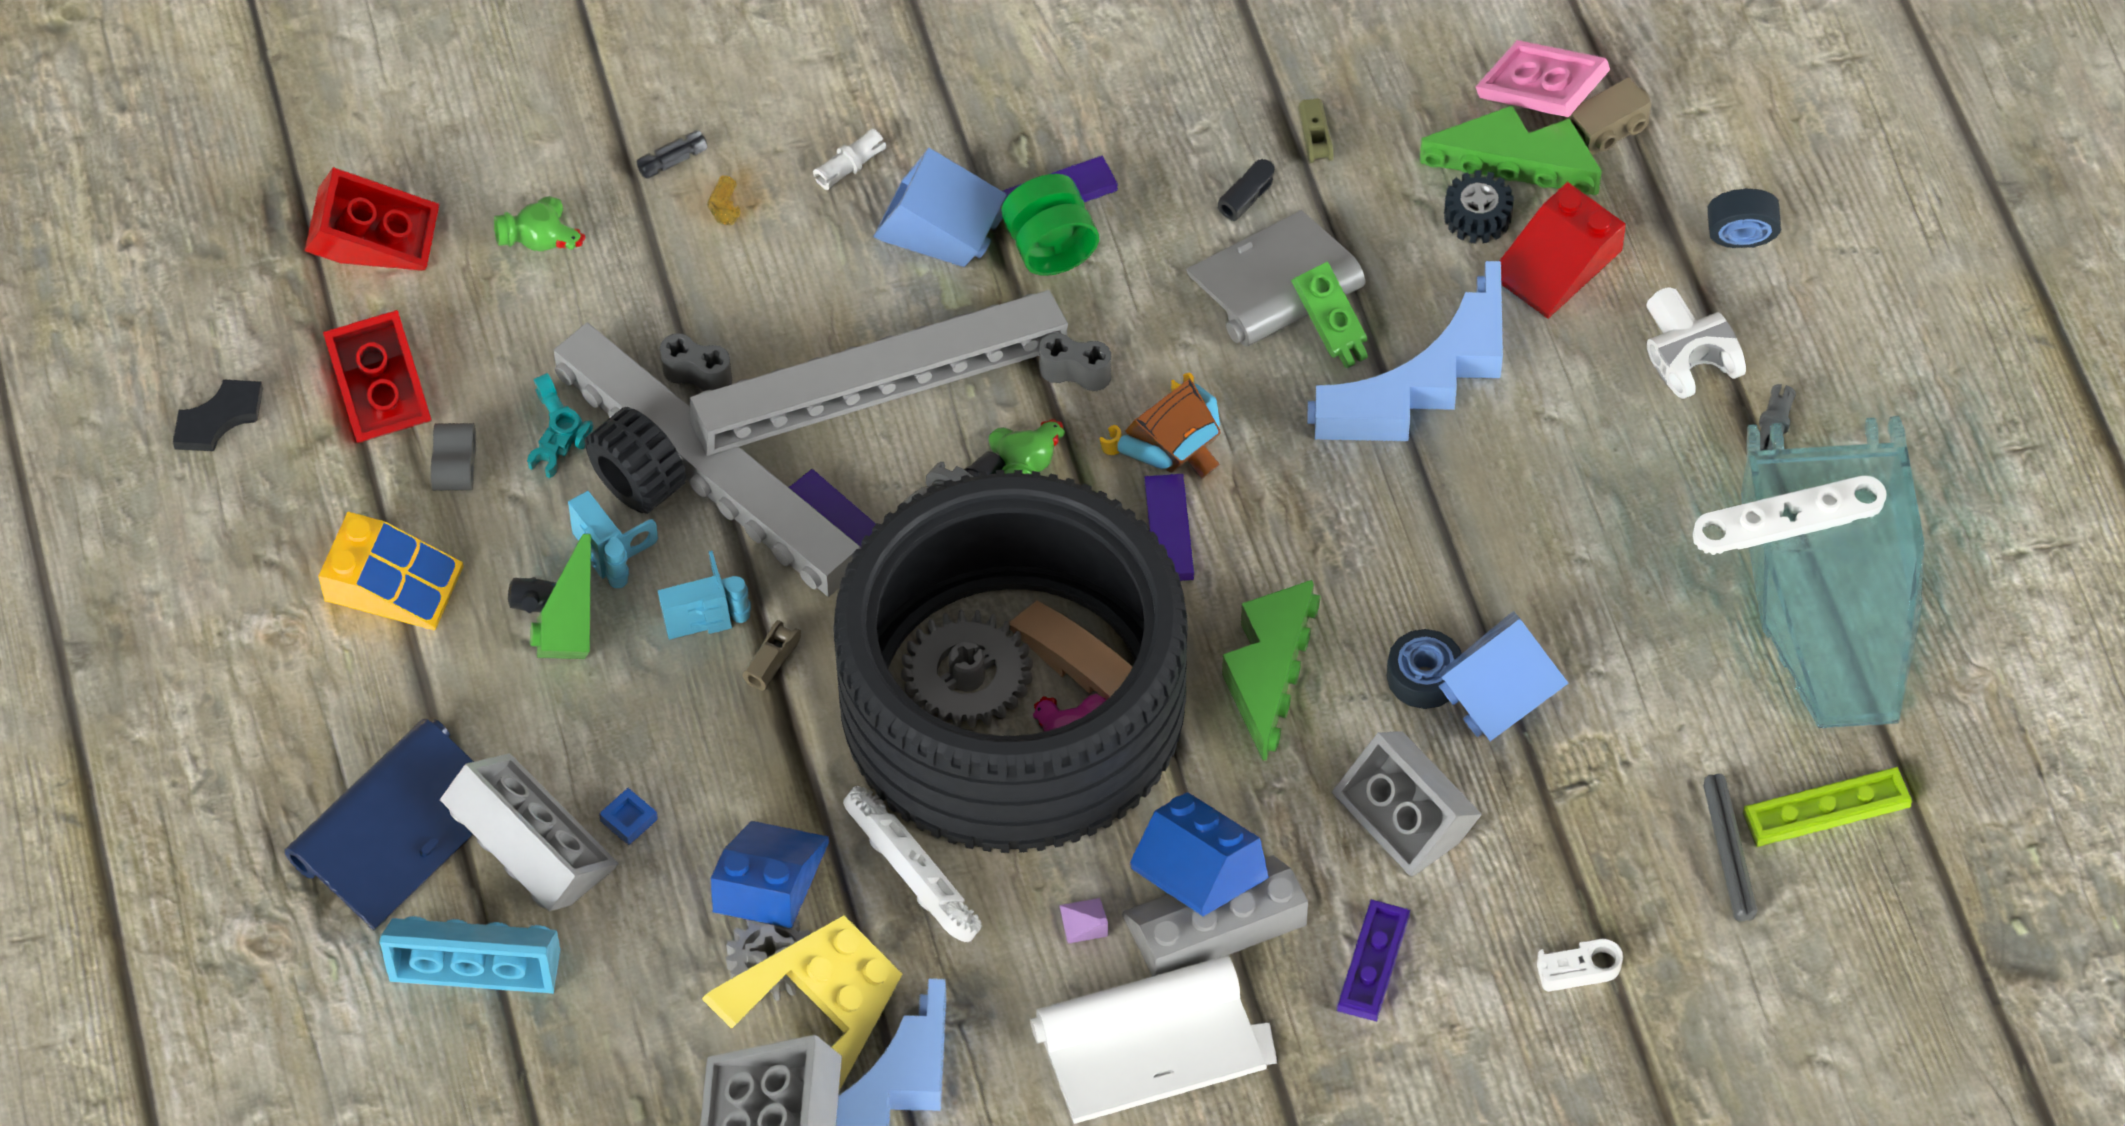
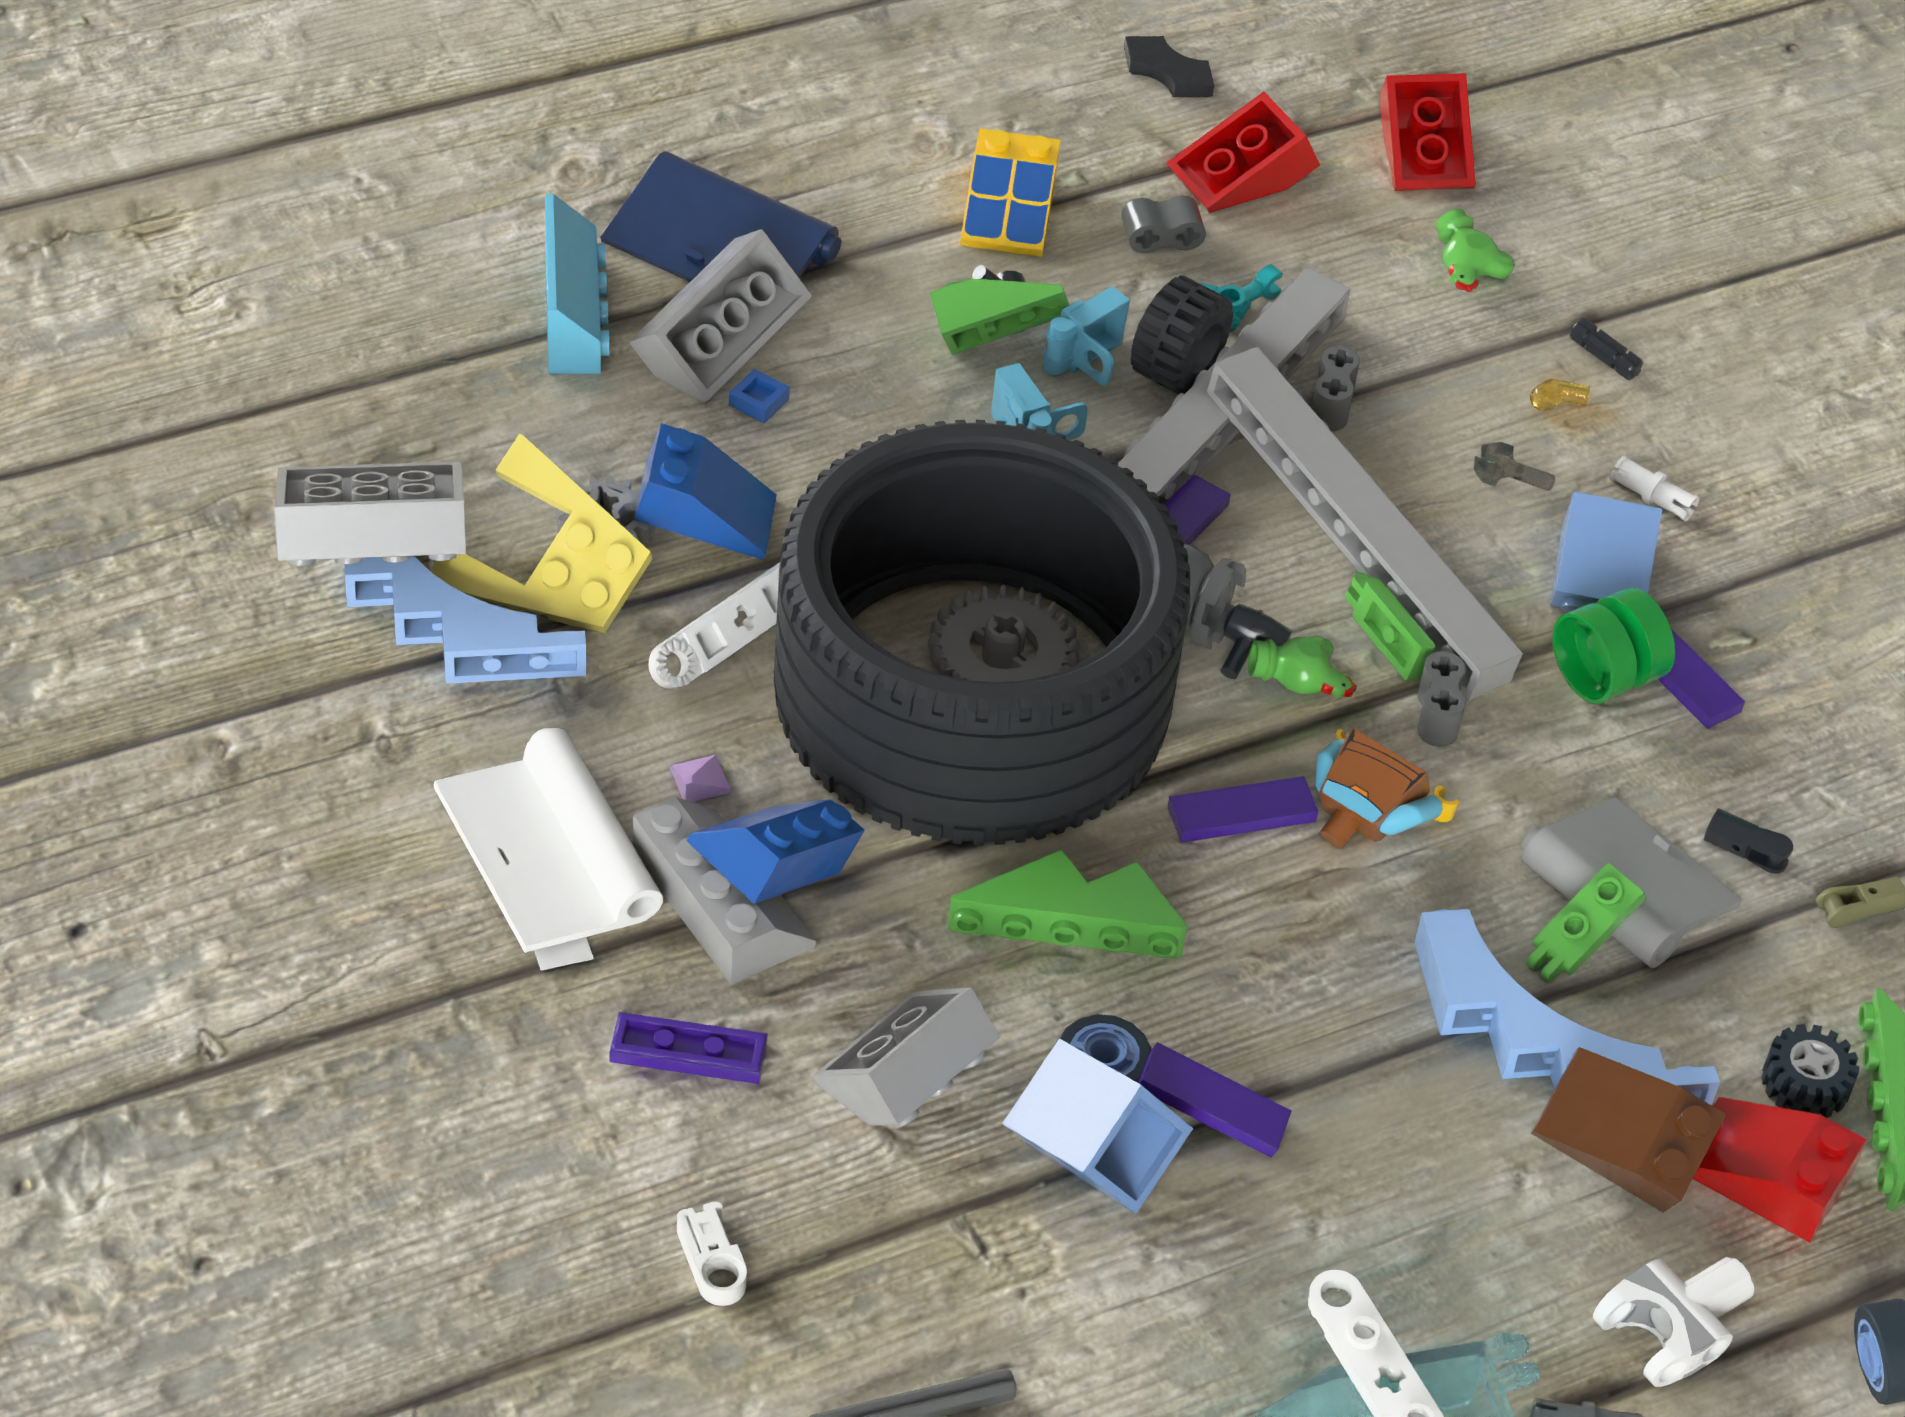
camera: 75 degrees right, 10 degrees down
none -> dark purple tile [1138,1042,1292,1158]
none -> bright green hinge [1345,572,1435,681]
none -> clear smoke bar [1474,442,1556,491]
none -> reddish brown slope [1531,1047,1726,1213]

